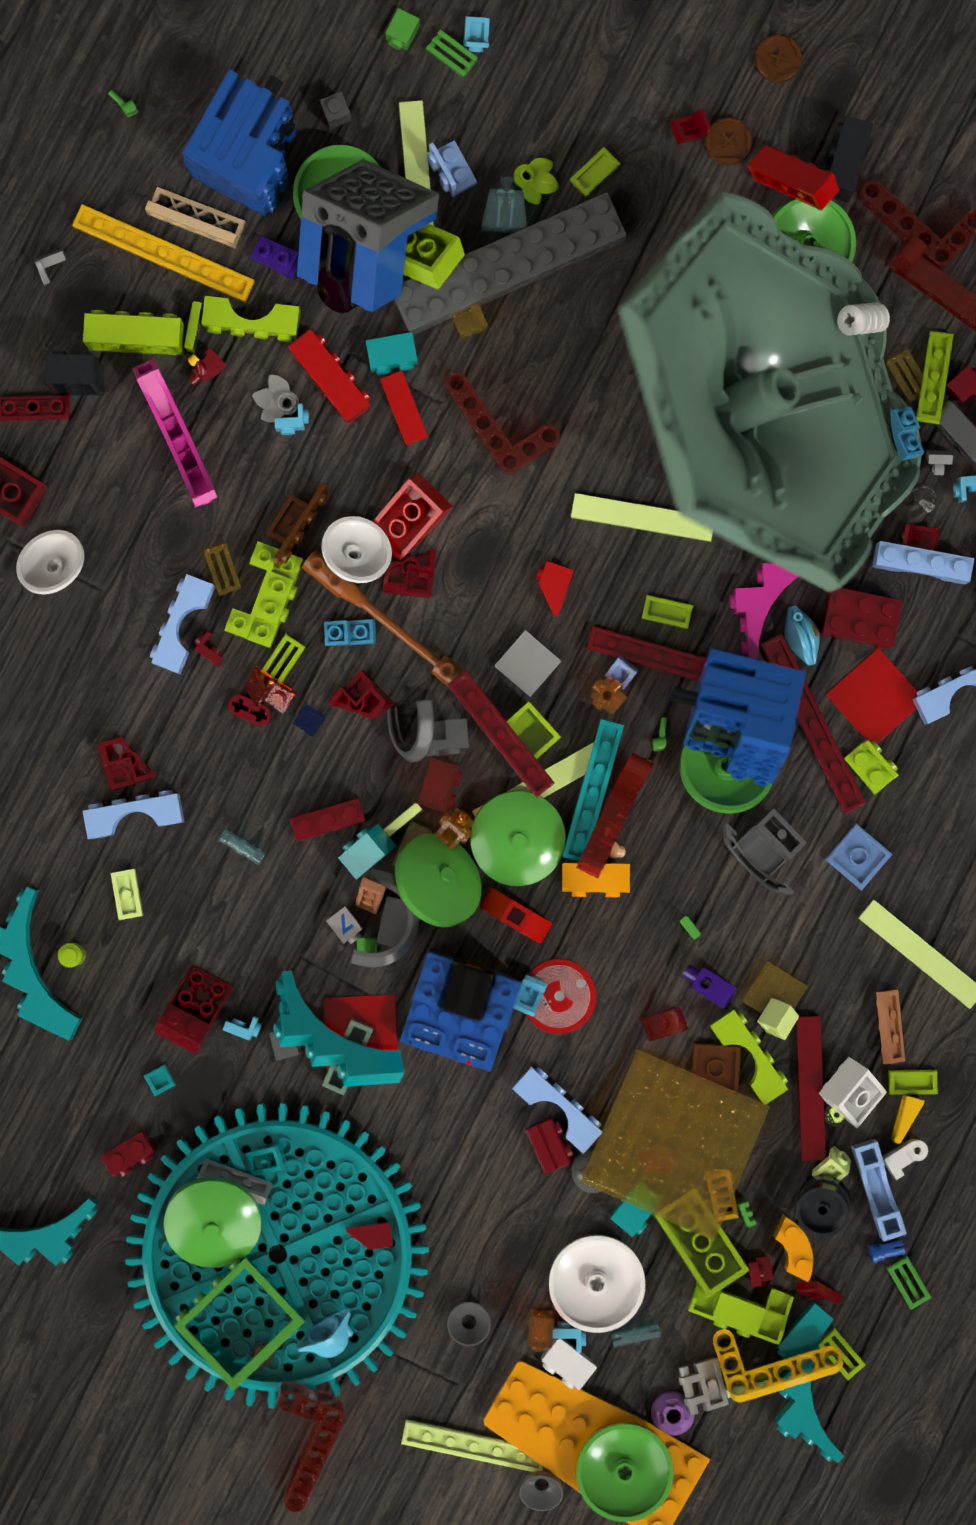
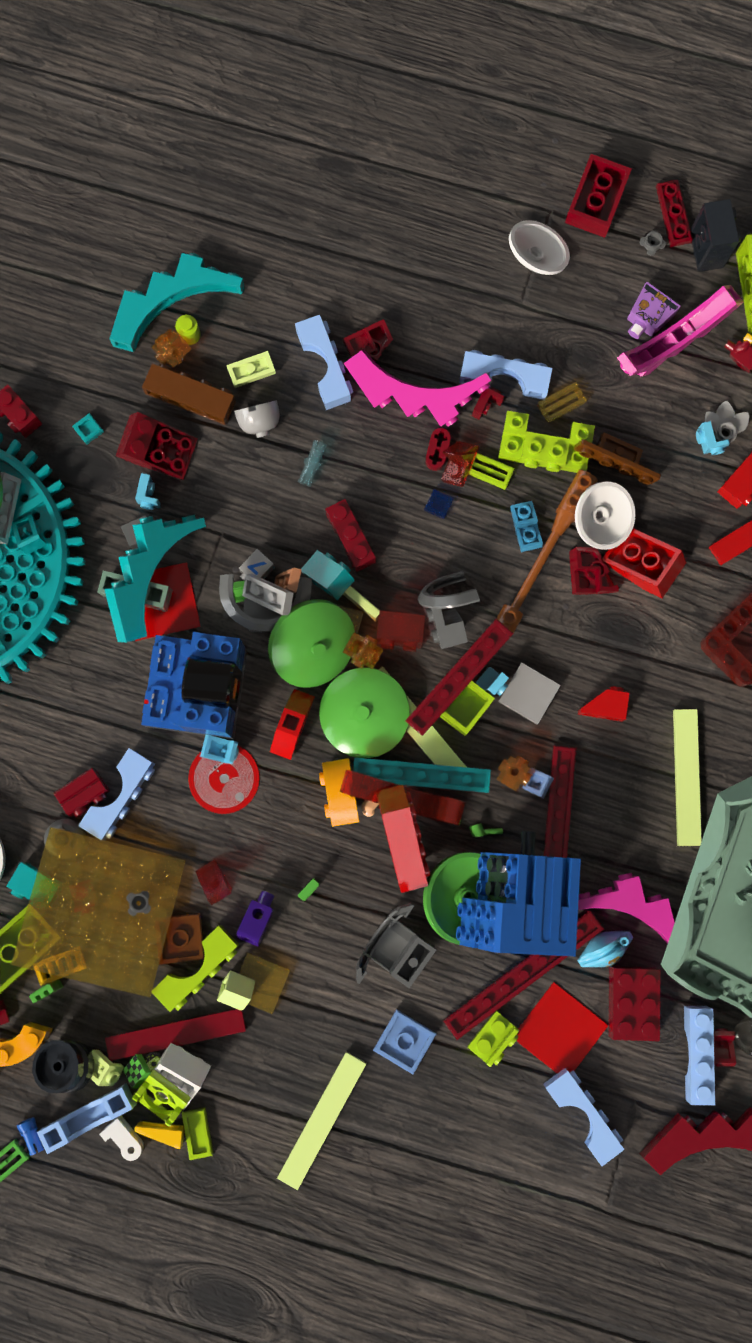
camera: 80 degrees right, 5 degrees down
dark red slope [327,670,394,720] -> none
lime tile [641,595,693,629] -> none
nougat plate [876,990,905,1064] -> none
none -> bright green tile [123,1054,151,1088]
none -> dark grey plate [126,891,151,916]
none -> lime piece [132,1070,191,1127]
none -> reddish brown brick [142,363,236,425]
none -> clear orange brick [151,329,192,367]
none -> light grey cylinder [234,400,280,438]
none -> light grey hinge [242,574,293,615]
none -> dark pink arch [344,350,492,427]
none -> brick [376,785,430,893]
none -> medium azure bracket [476,667,509,697]
none -> medium lavender torso [627,282,680,339]
none -> dark grey plate [640,230,666,256]

